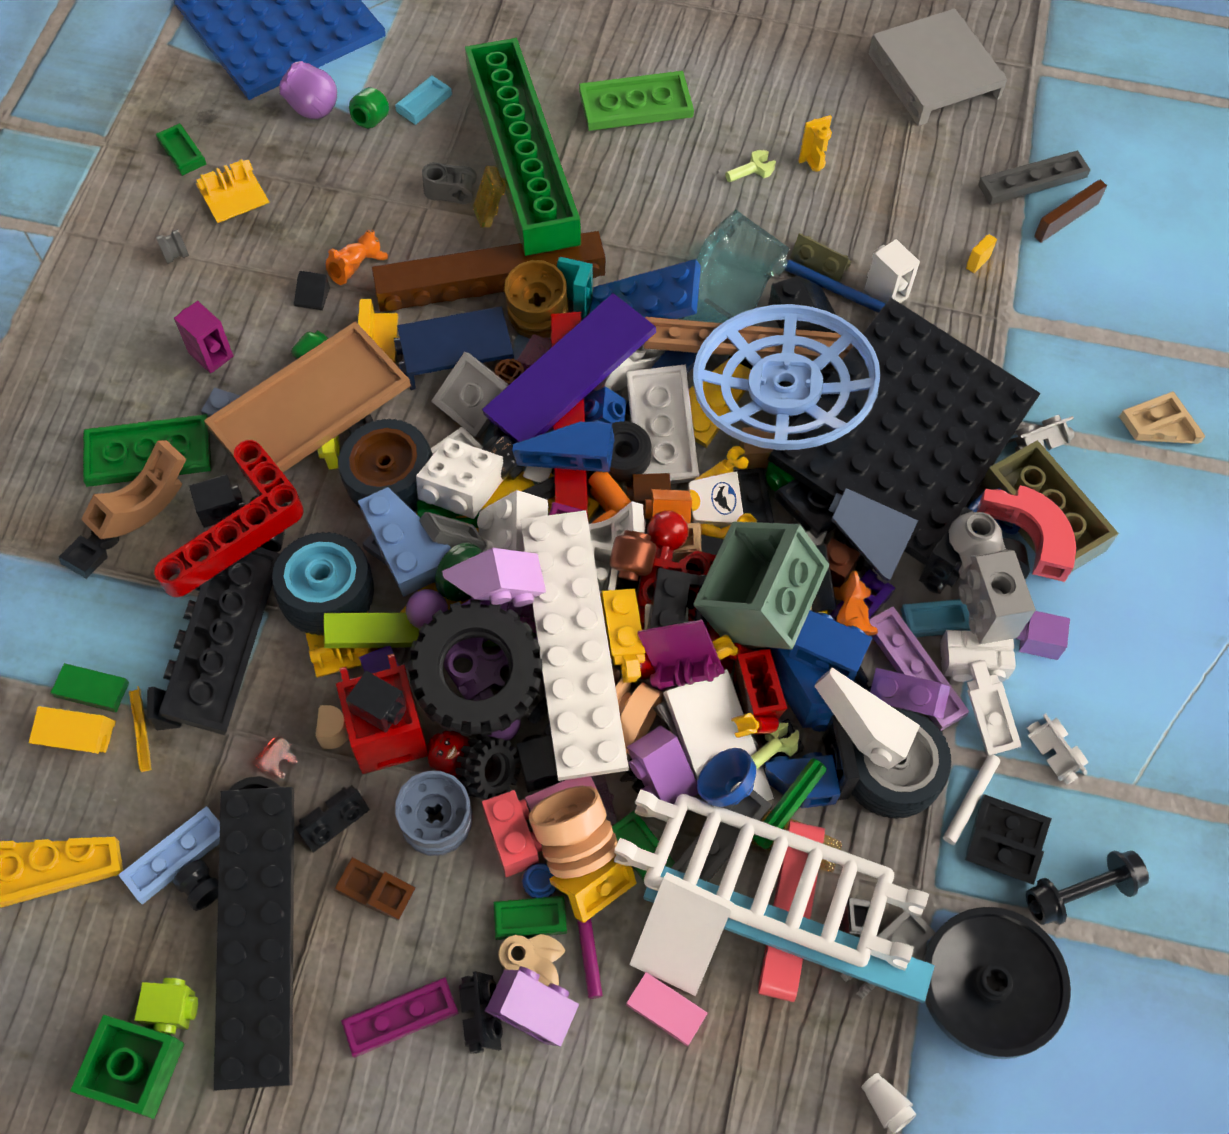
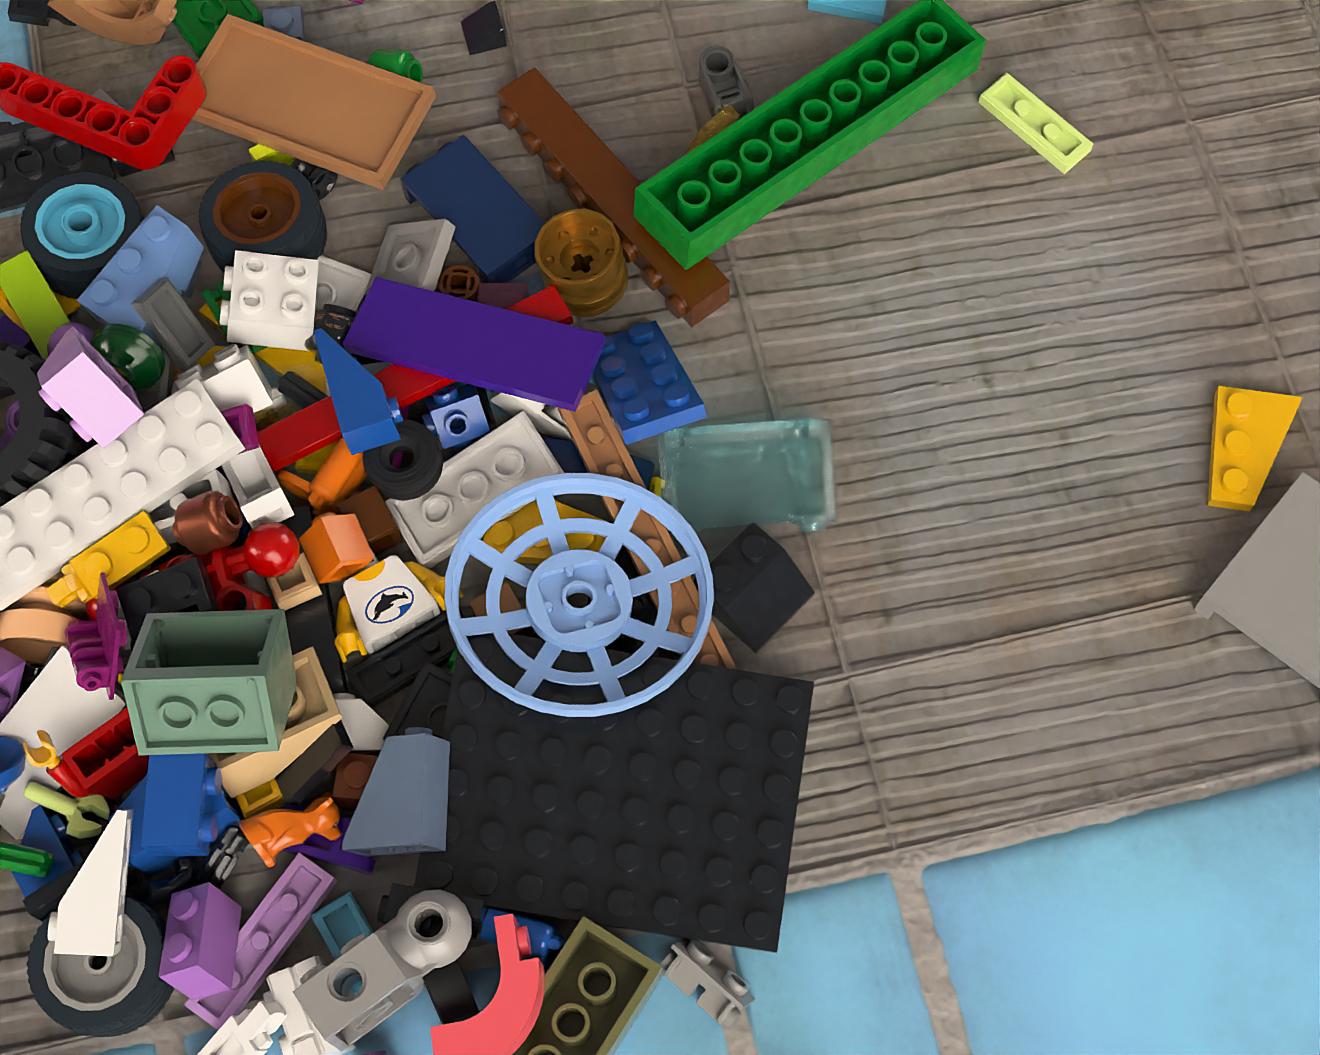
camera: 70 degrees right, 5 degrees up
black brick [189,474,246,528] -> none
orange animal [326,230,388,285] -> none
yellow panel [358,299,398,364] -> none
teal panel [557,257,593,320] -> none
bright green plate [579,71,694,131] -> none
yellowish green bar [725,150,776,182] -> none
blue bar [783,260,886,313] -> none
olive hinge [790,233,852,282] -> none
yellow hinge [798,115,832,172] -> none
white brick [864,240,920,303] -> none
yellow tile [966,234,997,273] -> none
dark grey plate [978,150,1090,205] -> none
reddish brown tile [1034,179,1107,243] -> none
none -> yellowish green tile [978,72,1093,174]
none -> yellow wing [1207,386,1303,512]

